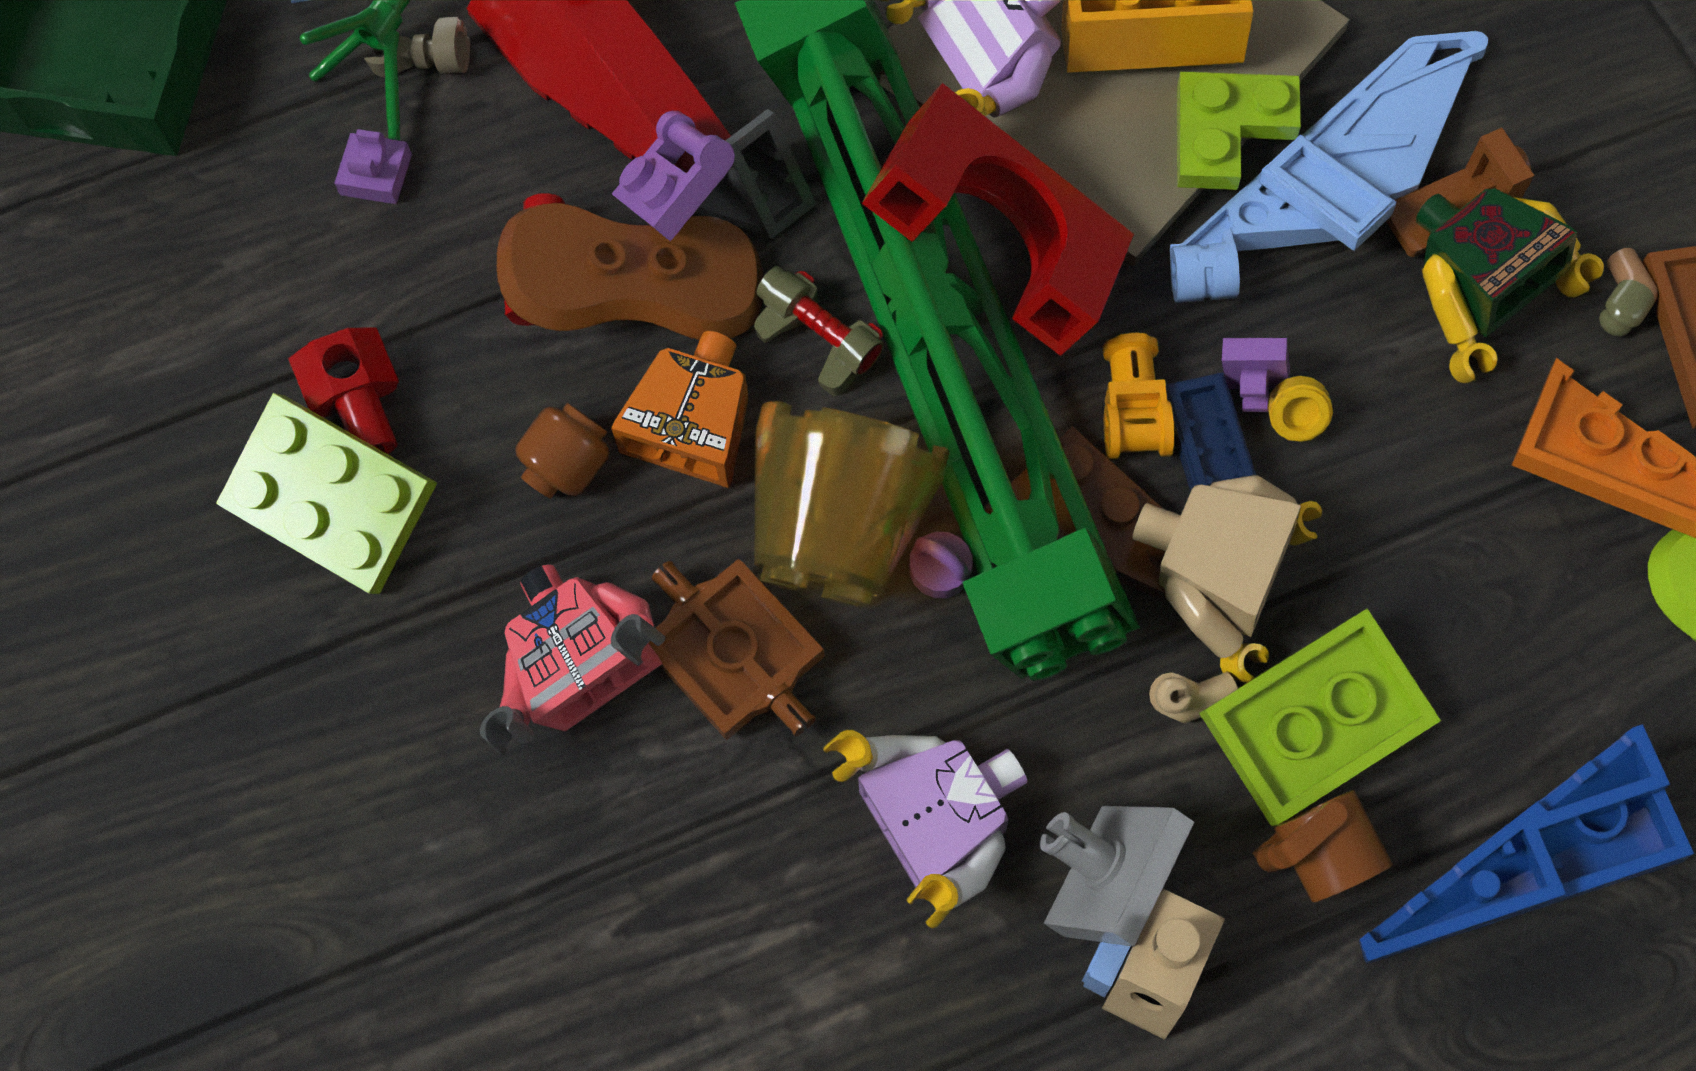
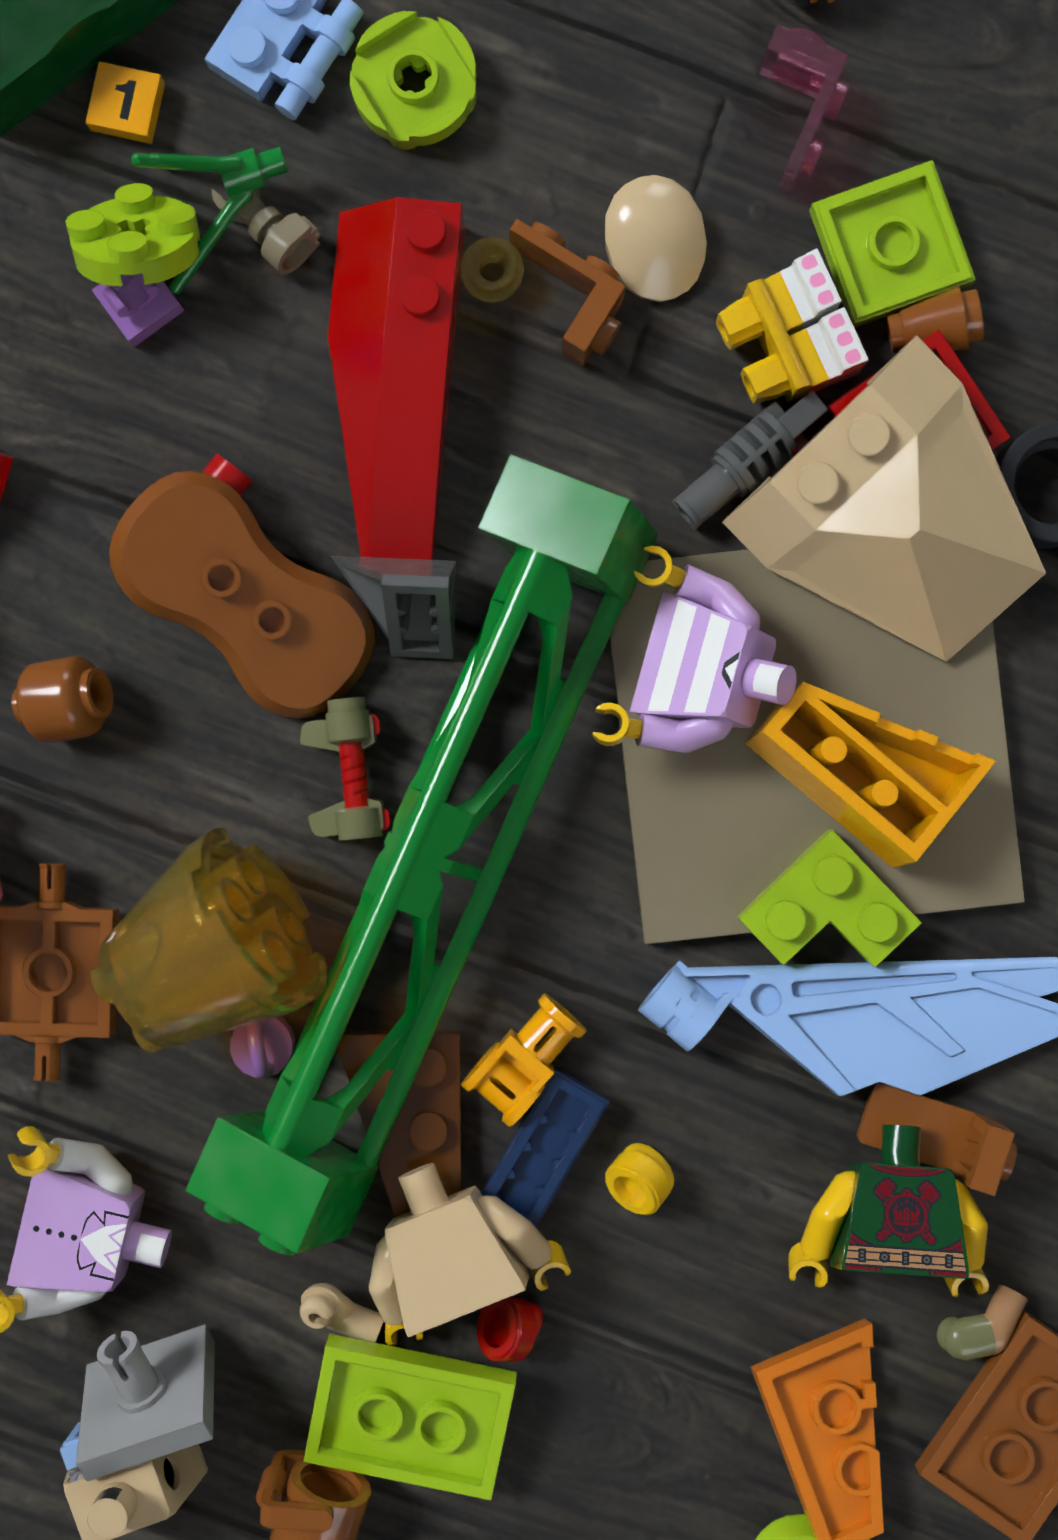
camera: 40 degrees right, 20 degrees up
orange torso [611,331,748,488] -> none
medium lavender plate [612,110,735,241] -> none
red arch [862,83,1134,356] -> none
medium lavender tile [1222,338,1290,412] -> none
light blue tile [1259,134,1397,251] -> none
none -> lime plate [65,183,200,286]
none -> light orange tile [85,61,165,144]
none -> red tile [477,1296,543,1362]

